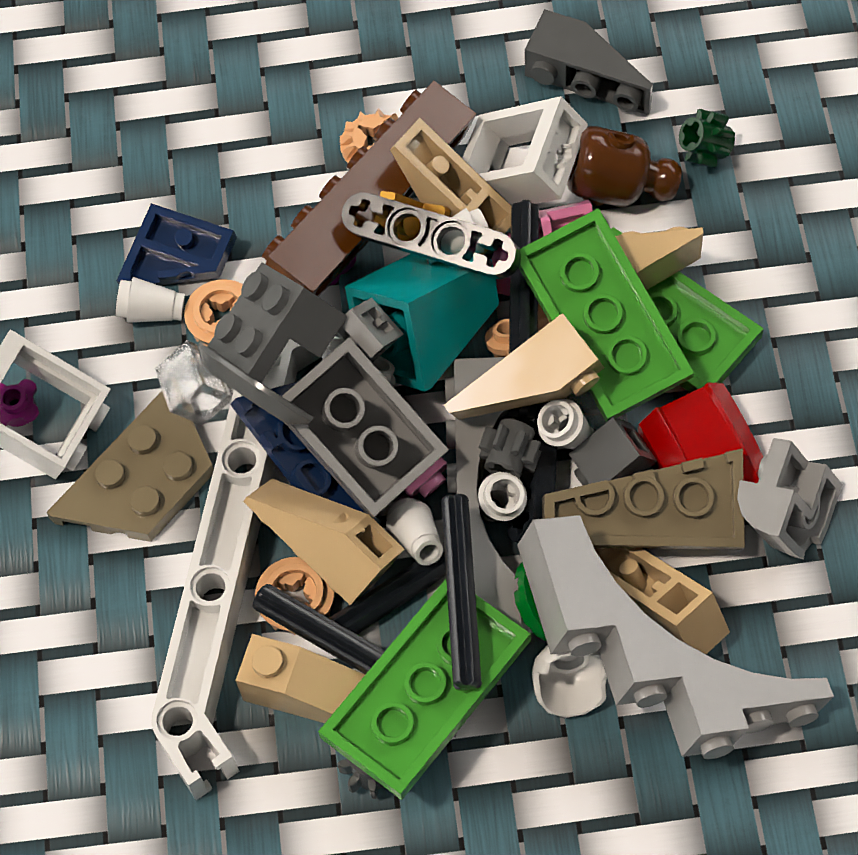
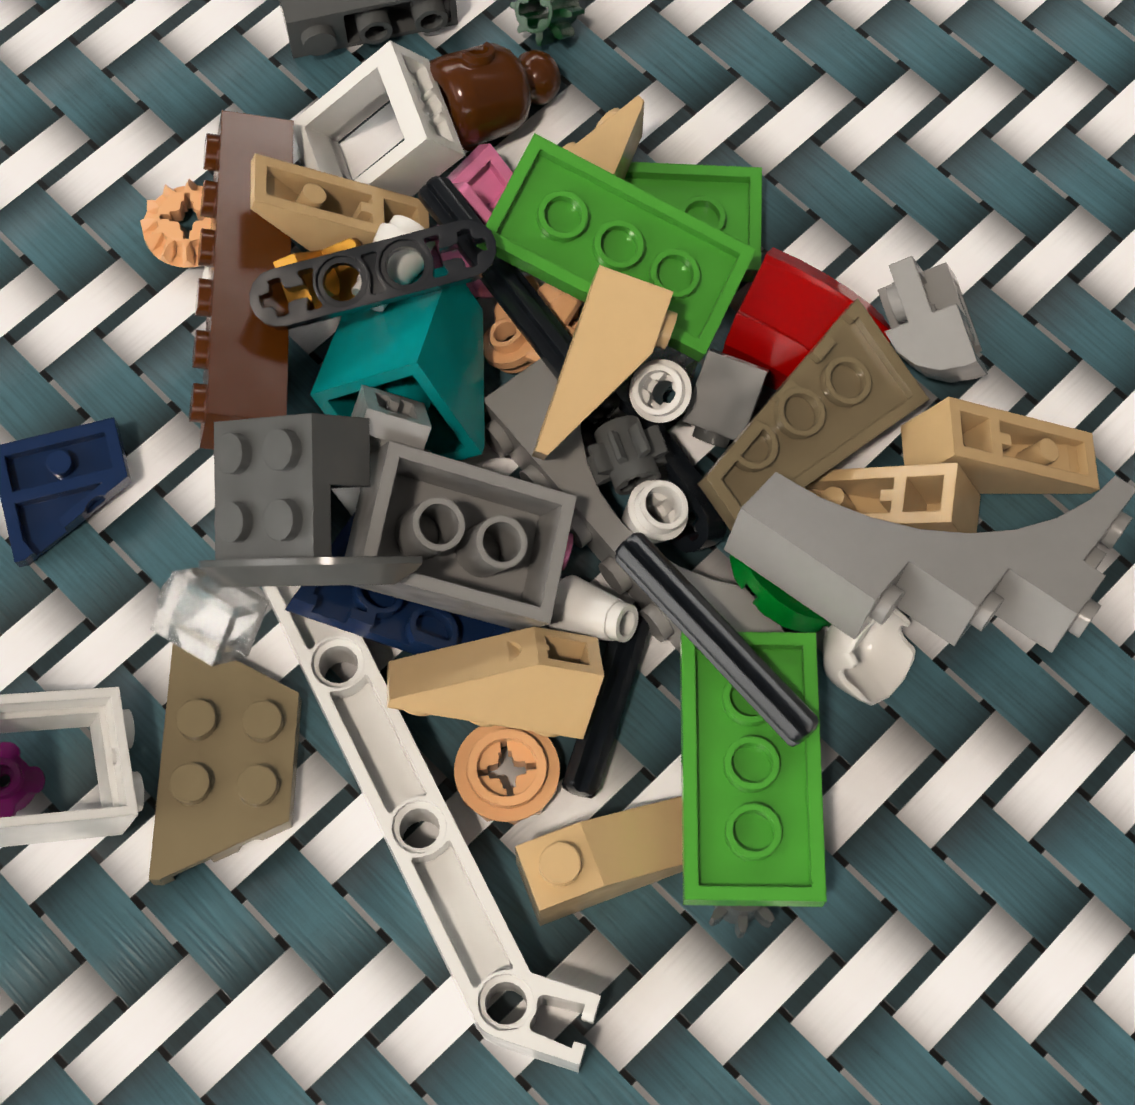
camera: 45 degrees left, 5 degrees up
white cone [116,277,185,323] -> none
light nougat gear [184,279,243,344] -> none
black axle [252,584,385,675] -> none
none -> tan slope [901,397,1100,494]

